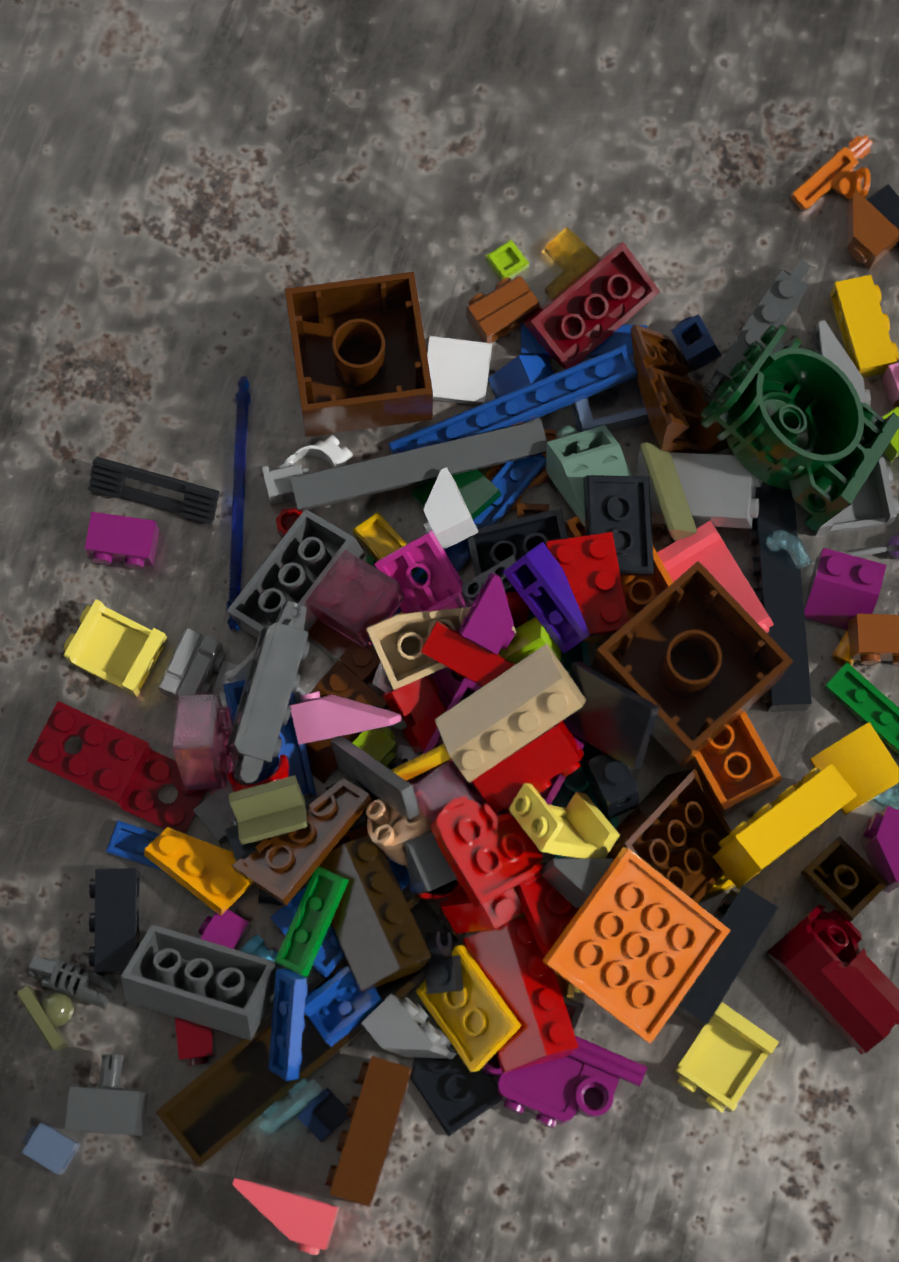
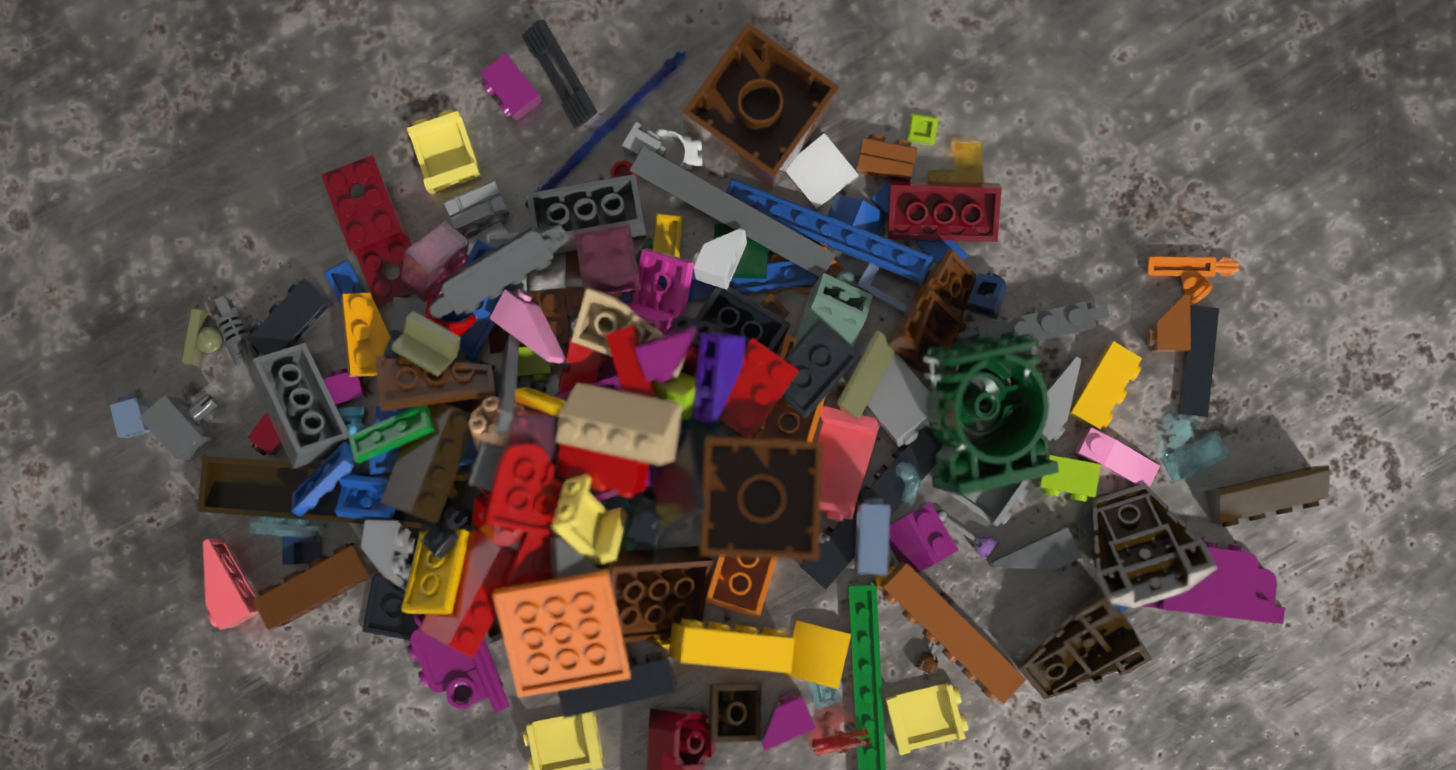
camera: 50 degrees right, 10 degrees up
none -> sand blue window [854,499,890,575]

